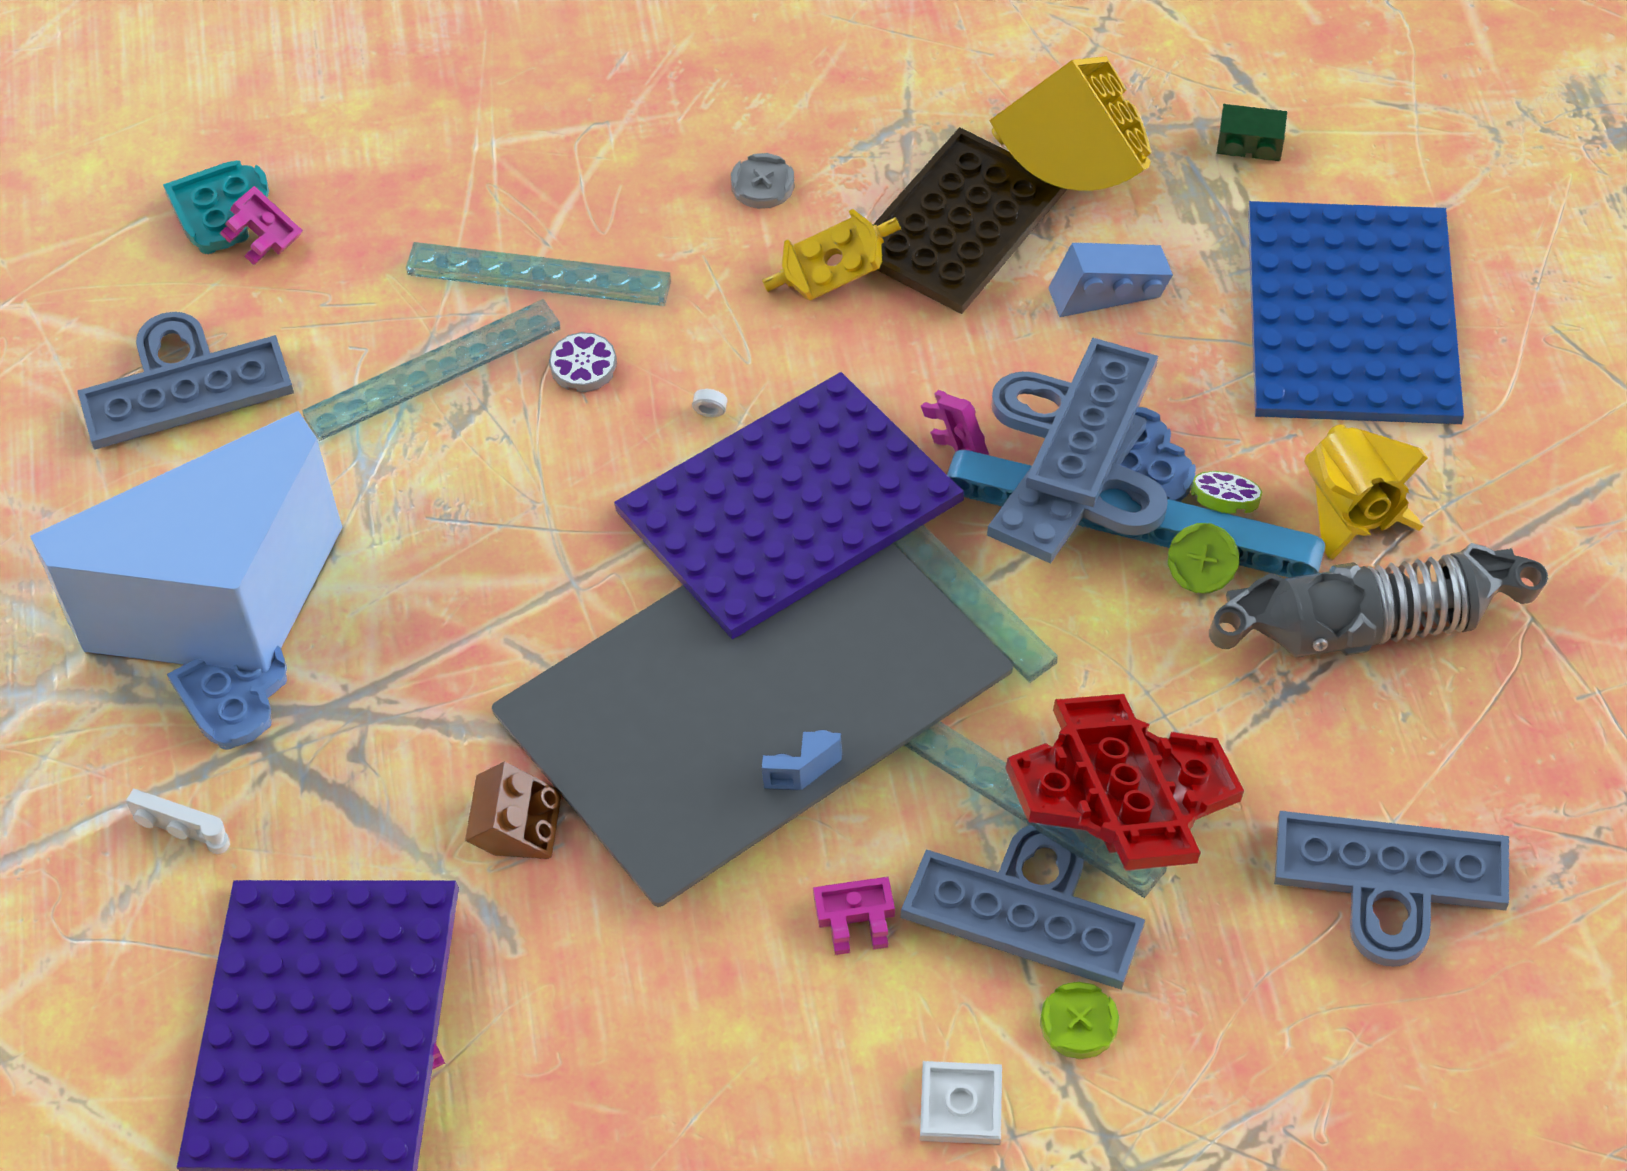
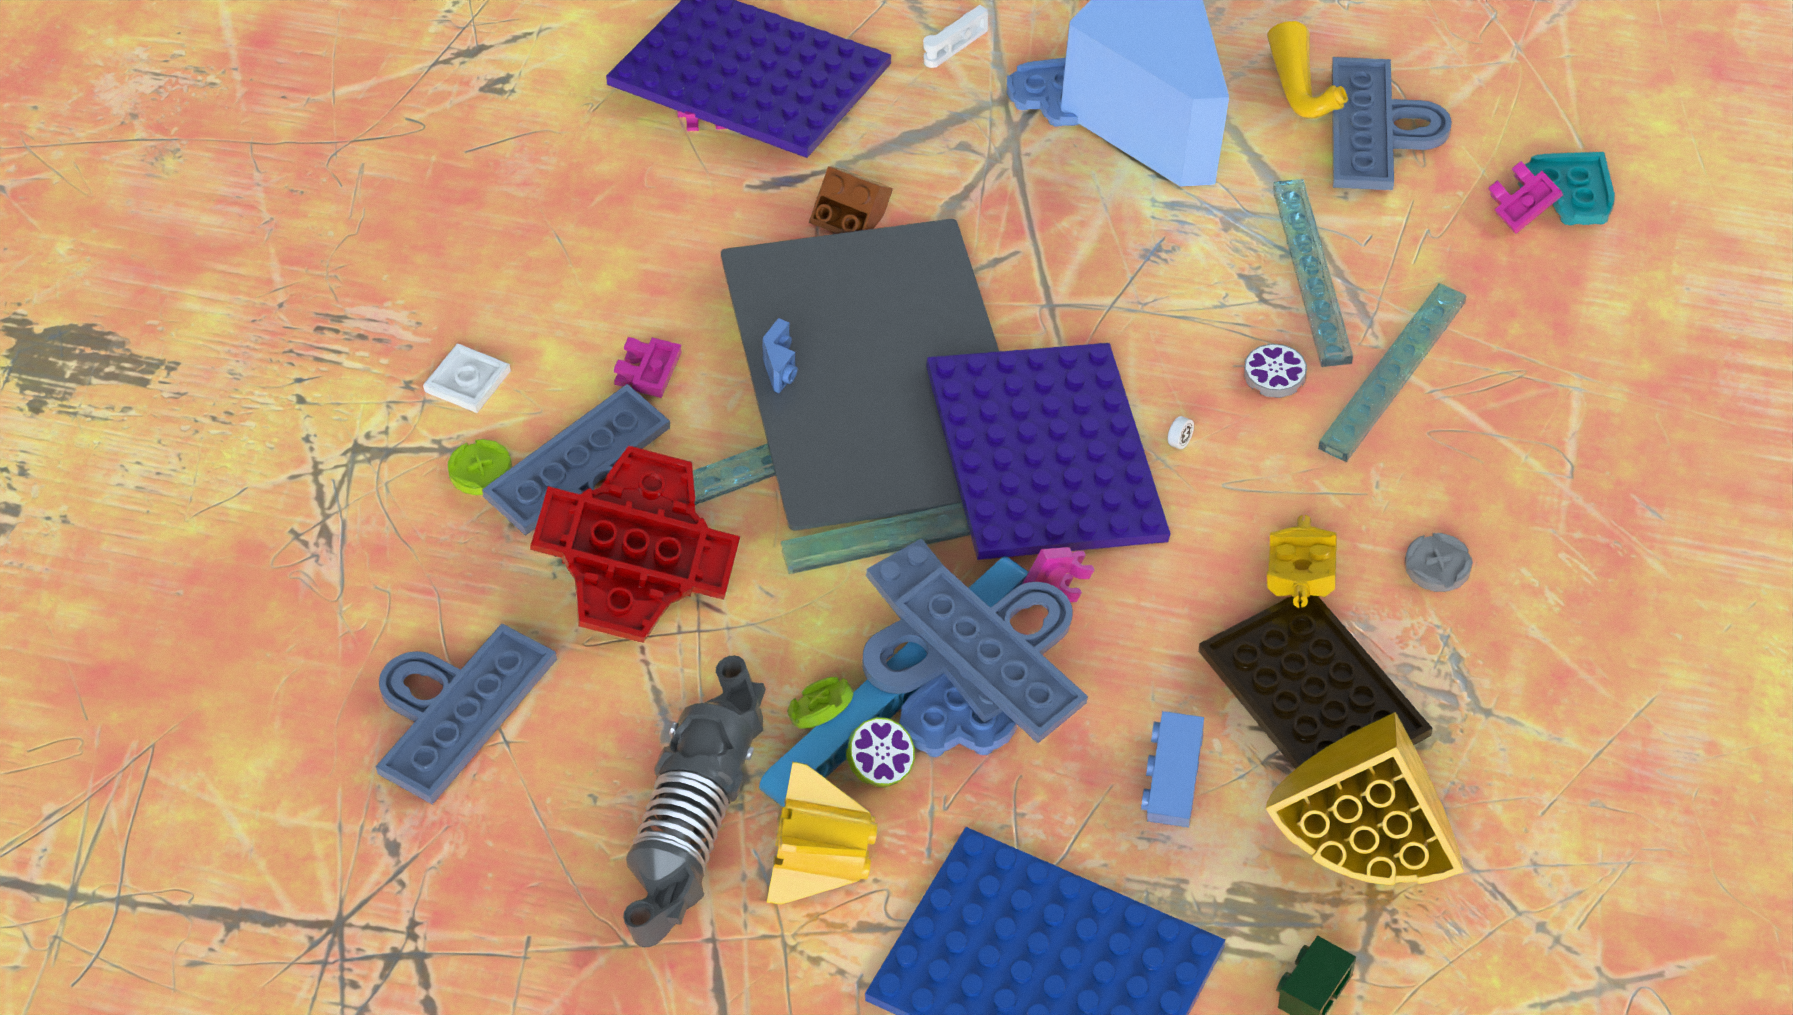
camera: 115 degrees right, 5 degrees down
none -> yellow animal [1267,21,1348,119]

